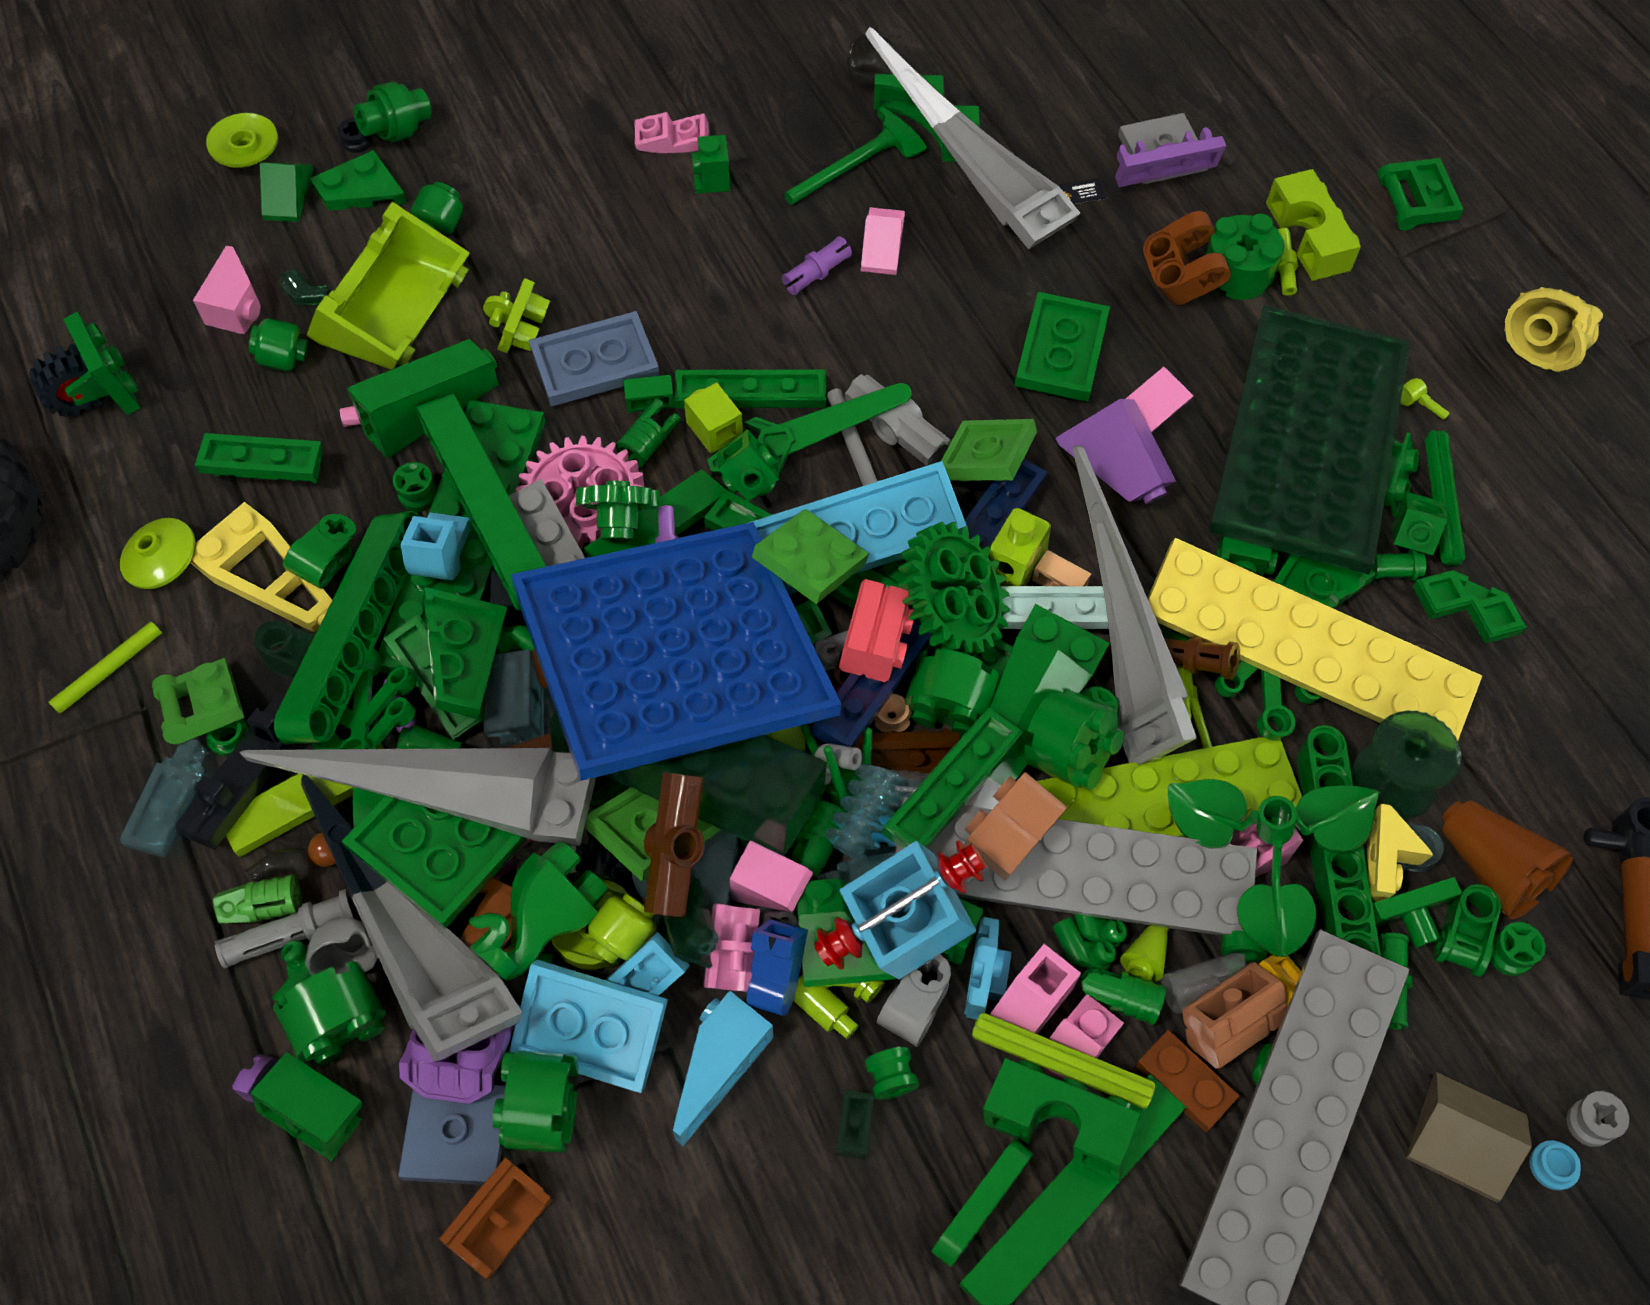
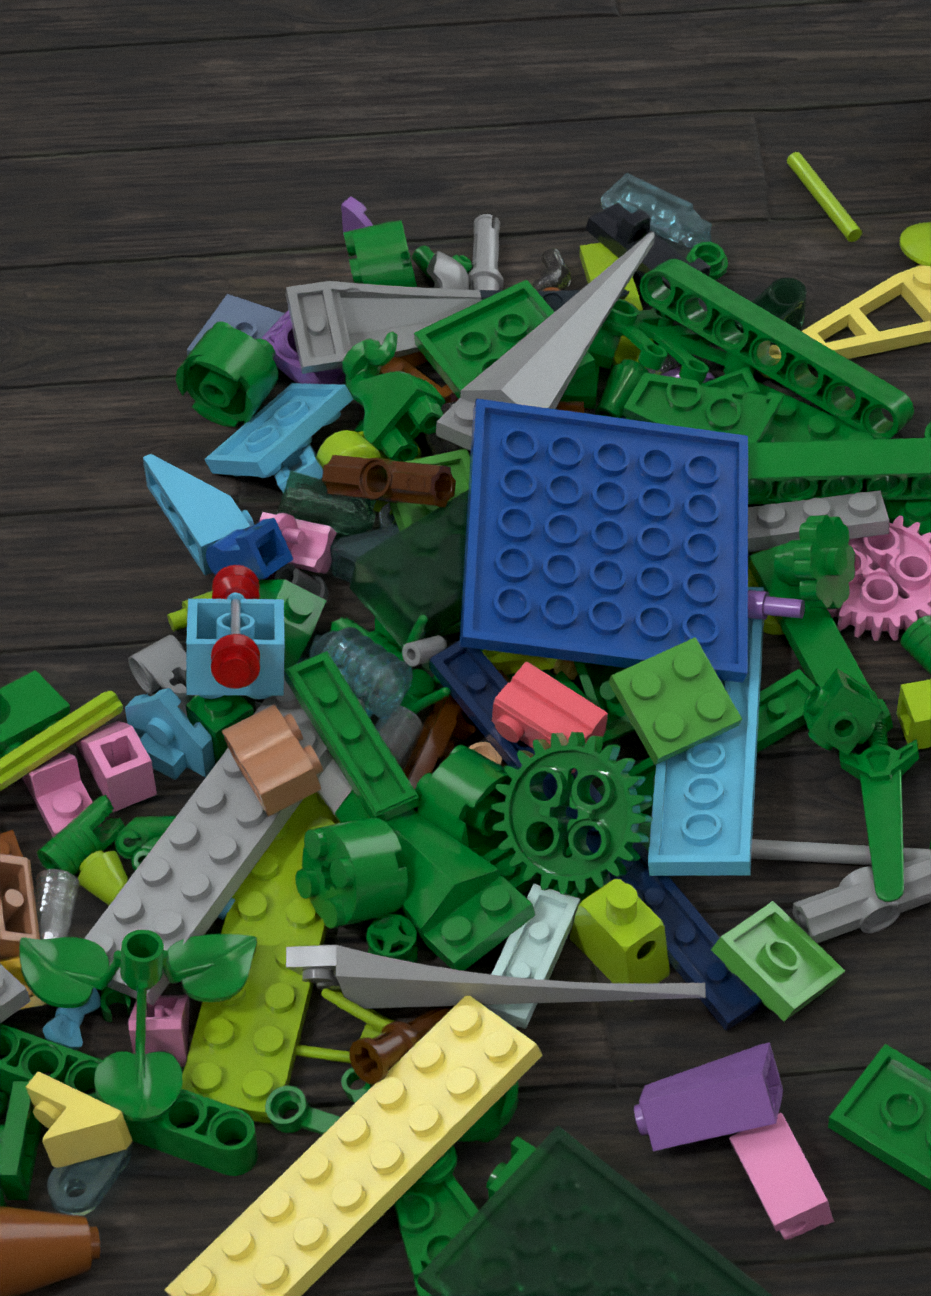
camera: 115 degrees right, 10 degrees down
bright green plate [152,658,245,744] -> none
bright green hinge [213,874,302,923] -> none
green hinge [250,1052,363,1162] -> none
green piece [283,514,356,589] -> none
medium azure brick [400,512,471,580] -> none
dark orange hinge [439,1157,552,1281] -> none
bright pink slope [729,840,813,912] -> none
clear green piece [836,1090,874,1160] -> none
green wheel [864,1047,920,1100] -> none
light nougat piece [1032,550,1091,586] -> none
clear green hose [1352,710,1461,819] -> none

